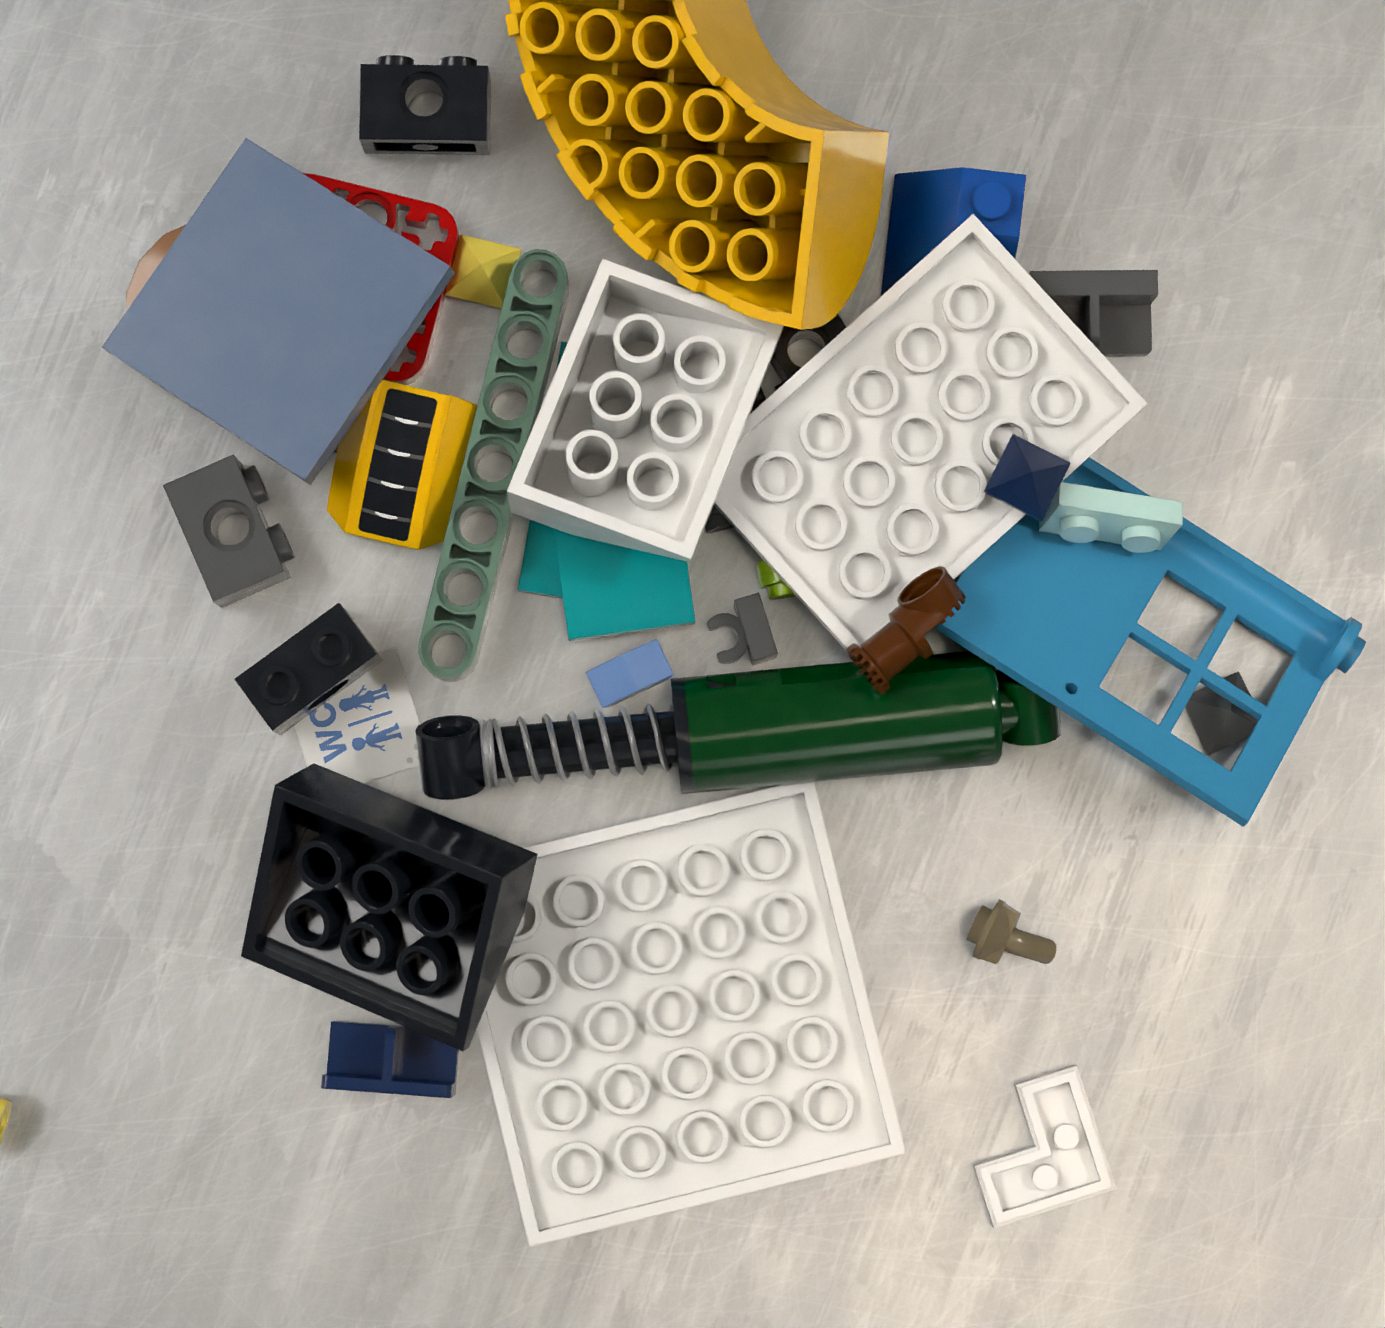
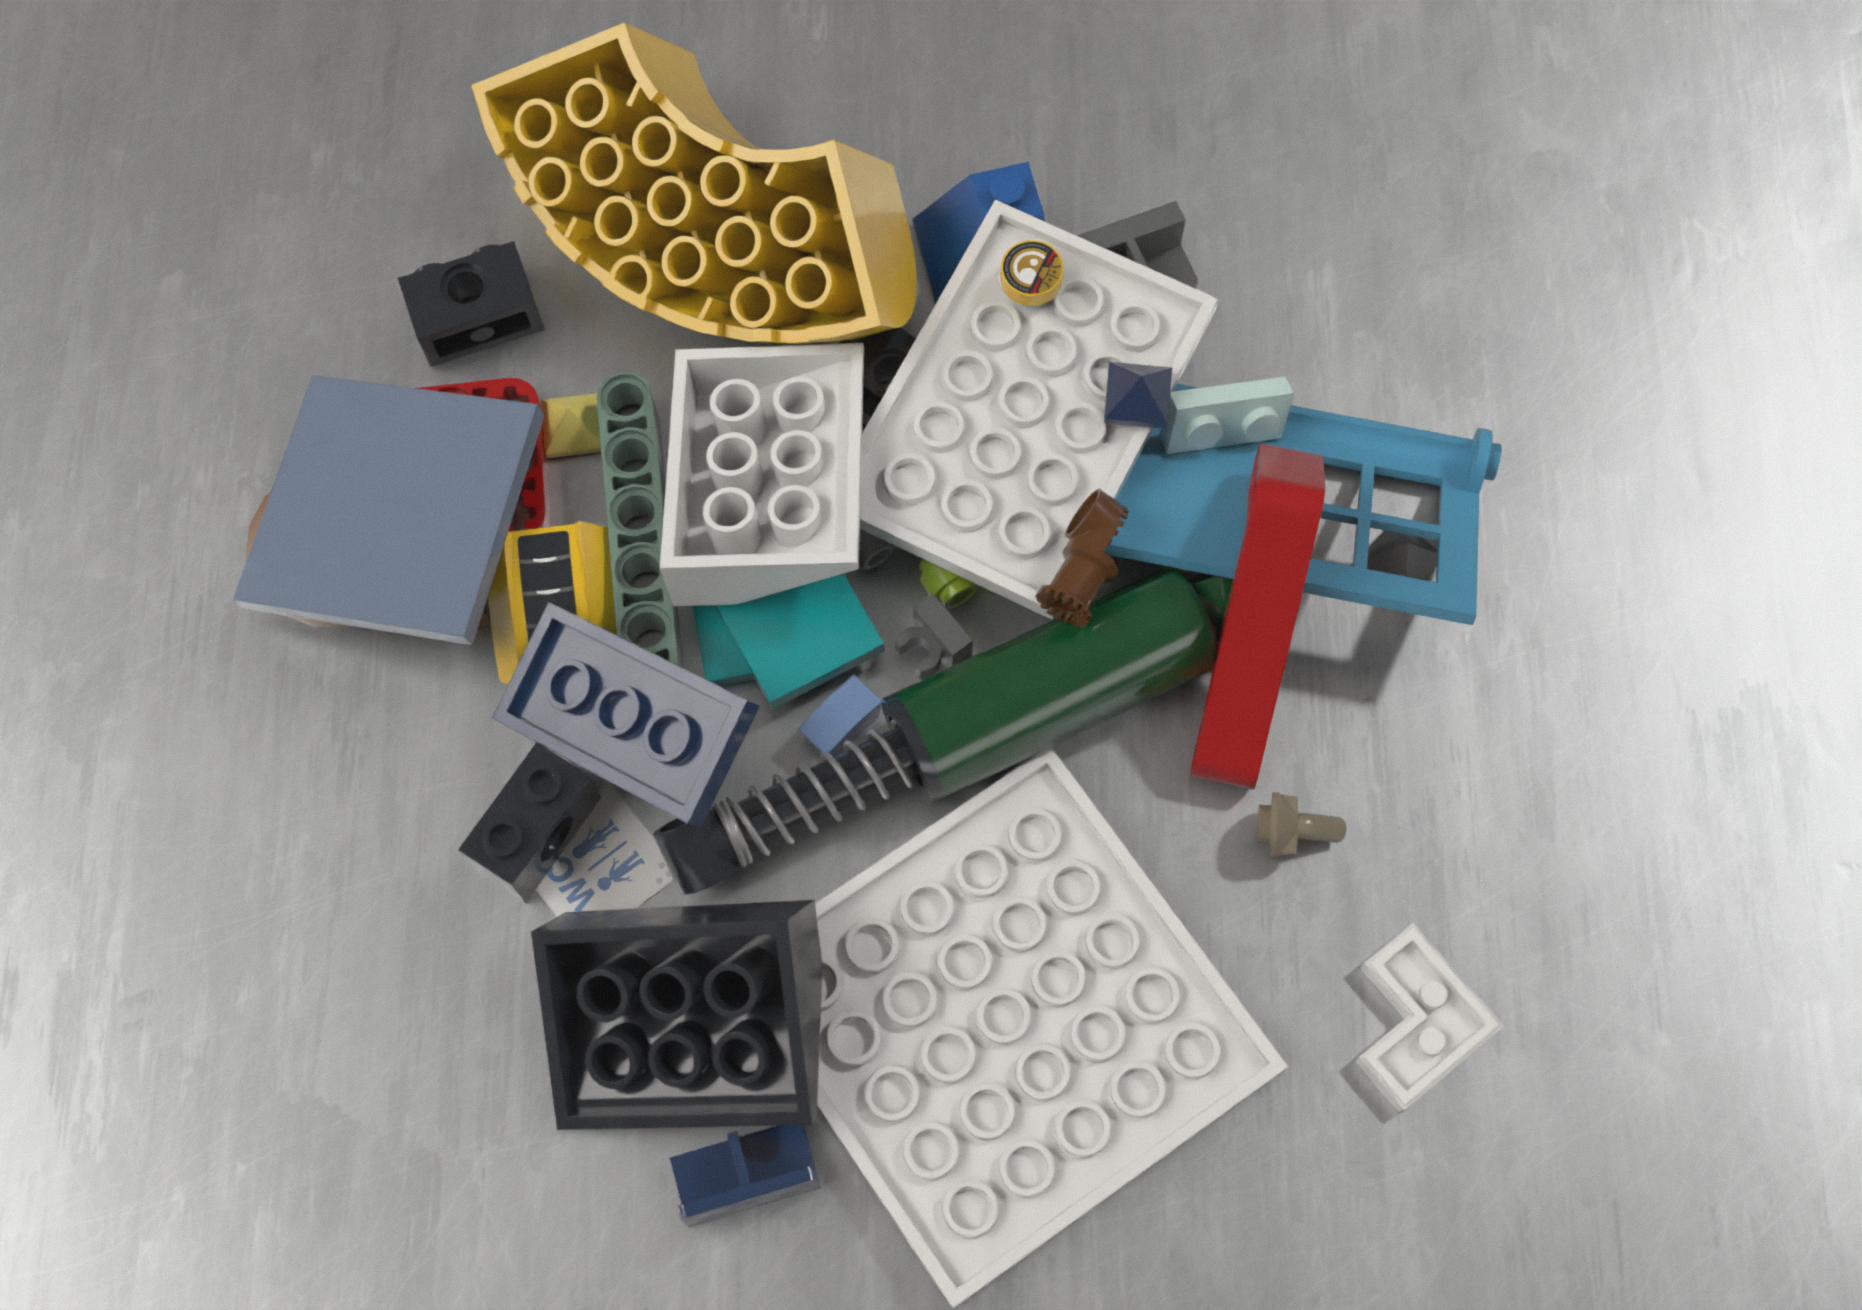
camera: 15 degrees left, 15 degrees down
dark grey brick [163,454,295,608] -> none
none -> plate [491,602,760,828]
none -> tile [1000,240,1064,306]
none -> red beam [1190,443,1325,790]

